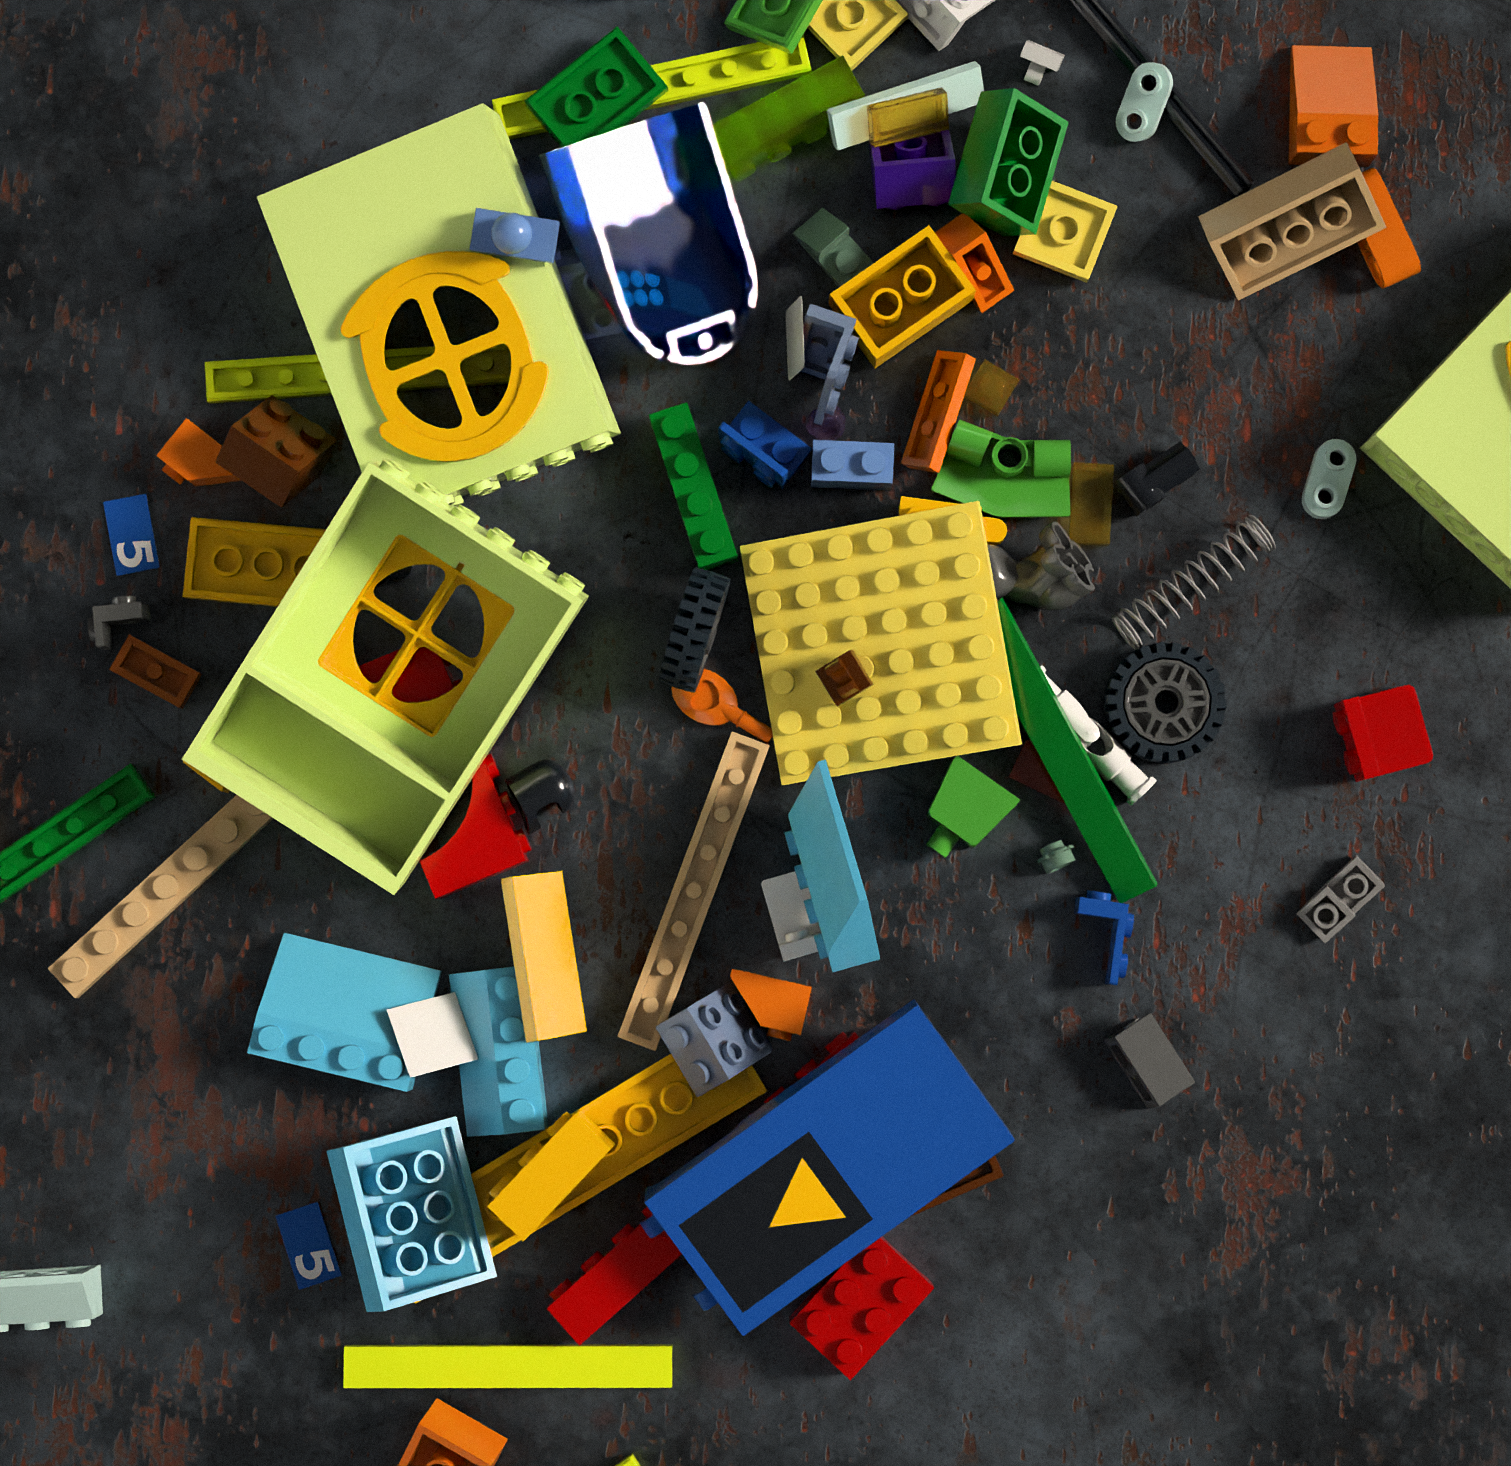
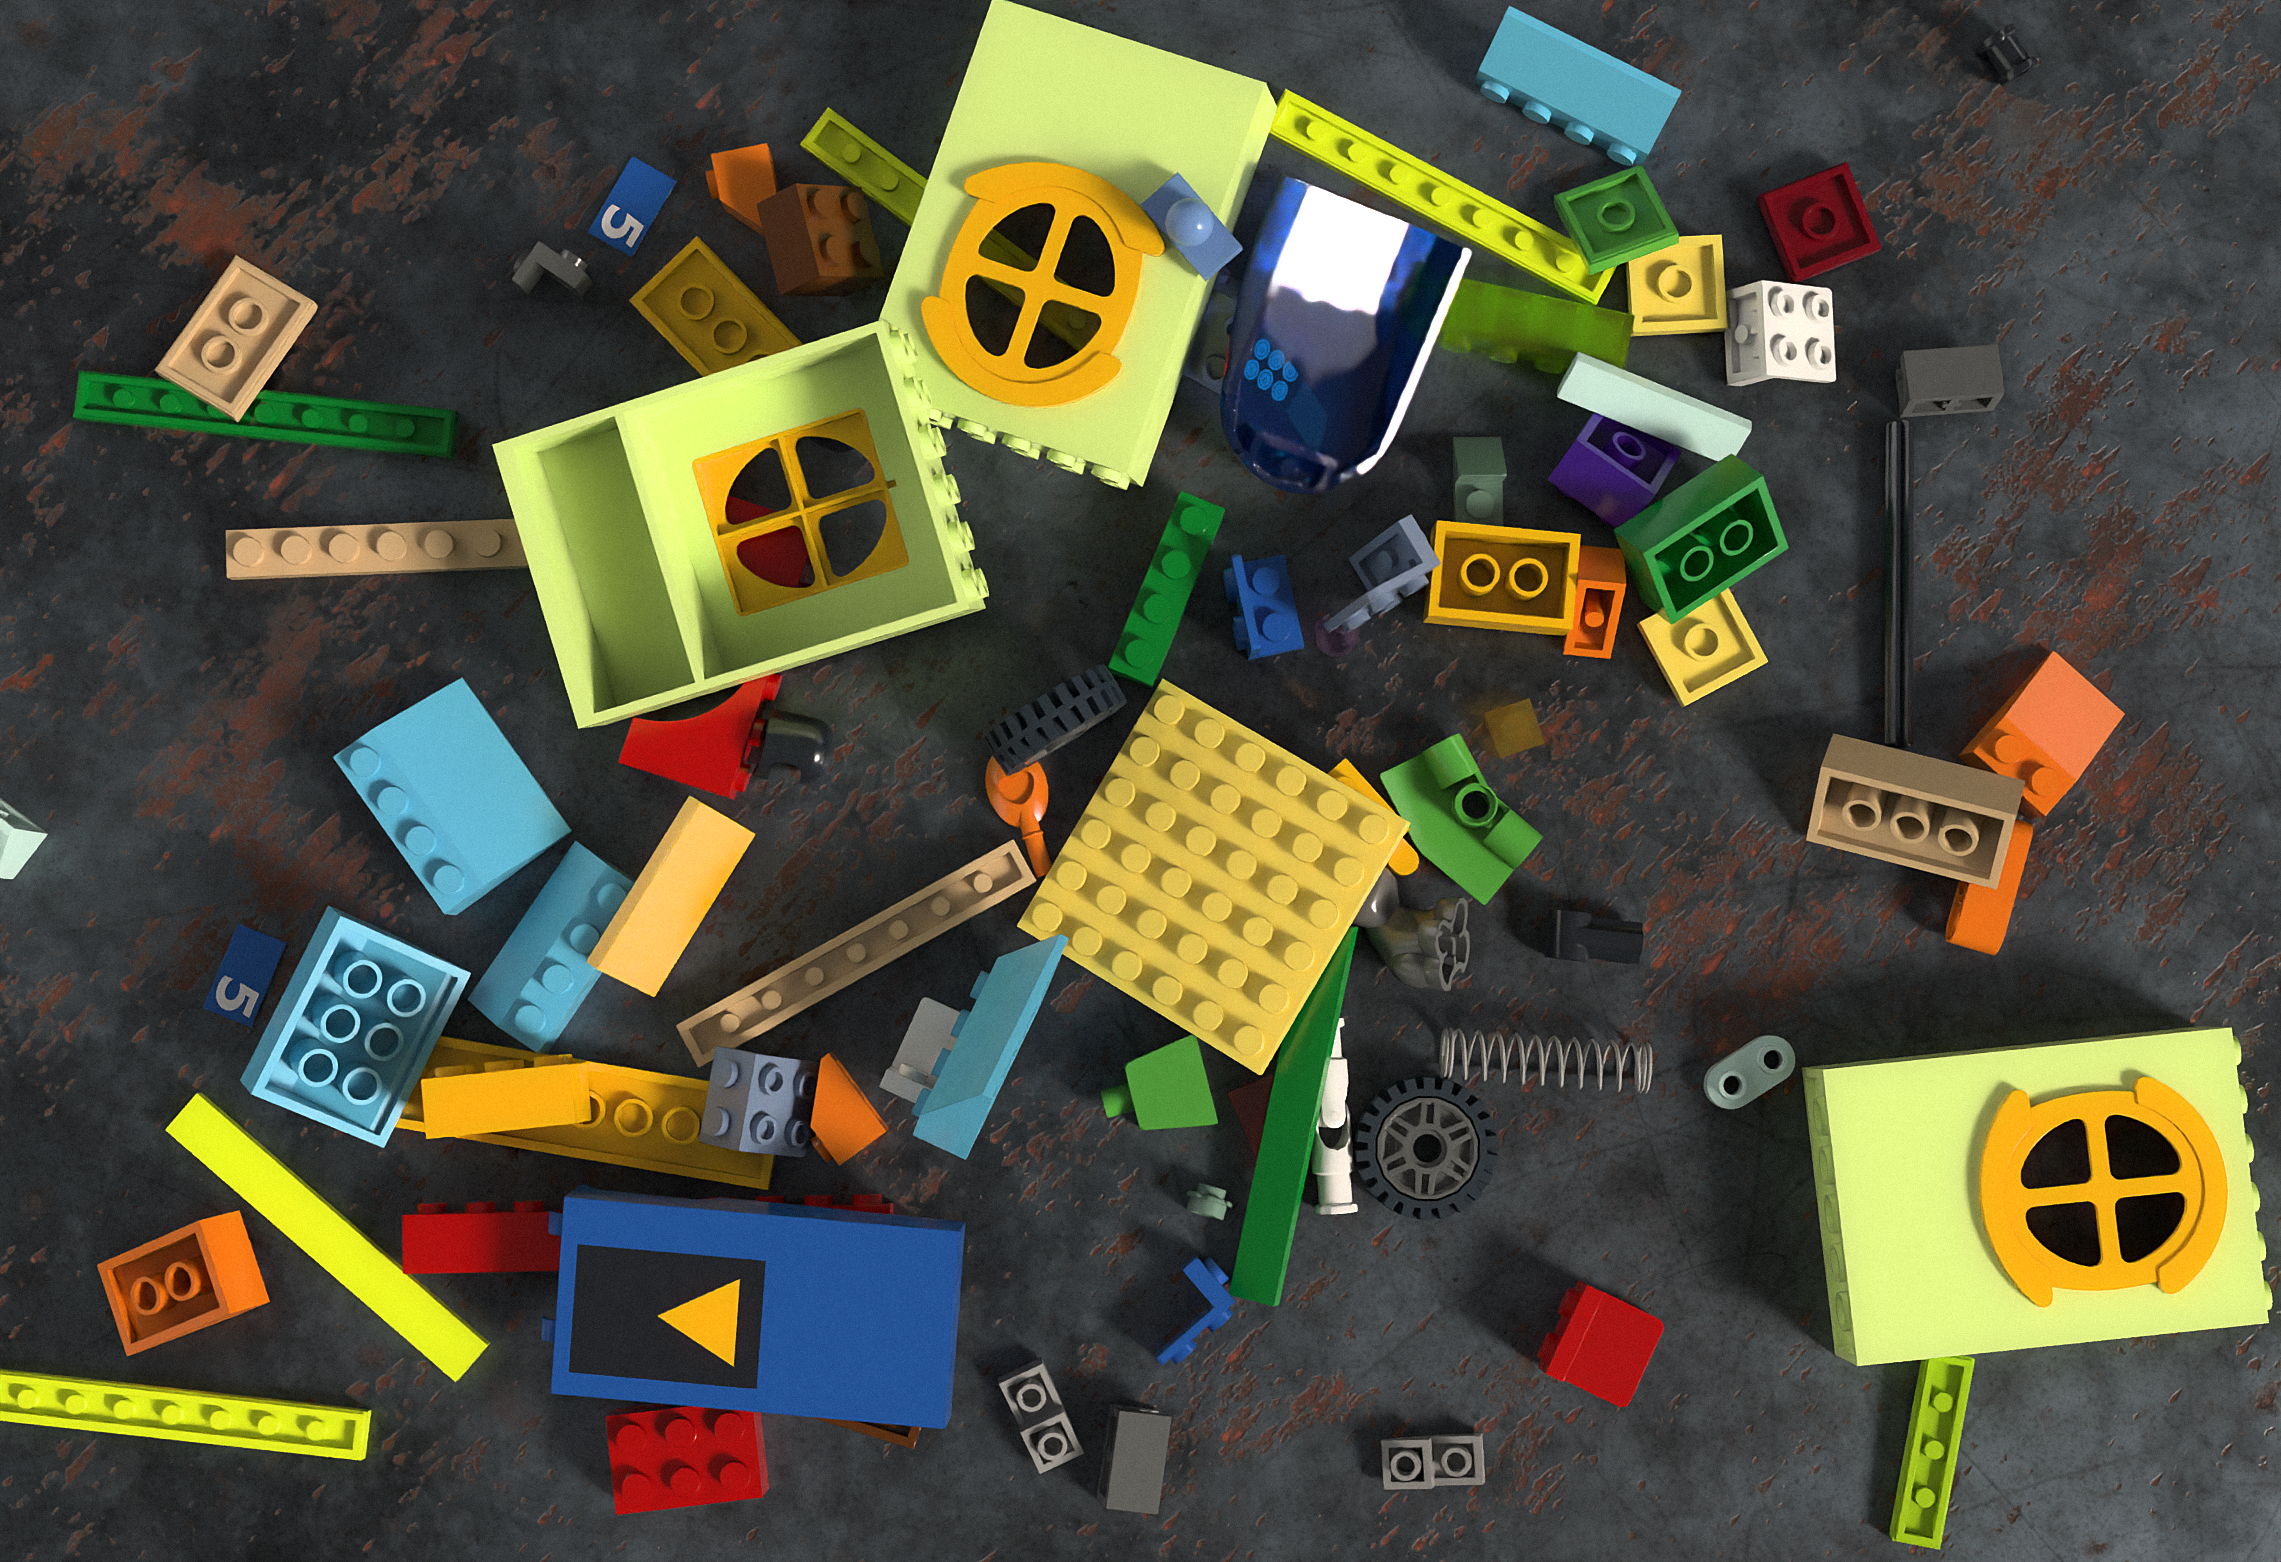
camera: 30 degrees right, 0 degrees up
dark orange plate [109,634,202,709] -> none
white sticker [387,992,478,1078] -> none
green tile [524,26,668,163] -> none
white sticker [786,296,805,381] -> none
medium blue brick [811,440,894,491] -> none
reddish brown tile [815,650,874,706] -> none
clear yellow tile [867,87,949,148] -> none
orange plate [900,350,976,473] -> none
white tile [1020,40,1065,86] -> none
clear yellow tile [1069,462,1114,546] -> none
light aqua plate [1116,62,1173,142] -> none
none -> light grey slope [998,1357,1084,1474]

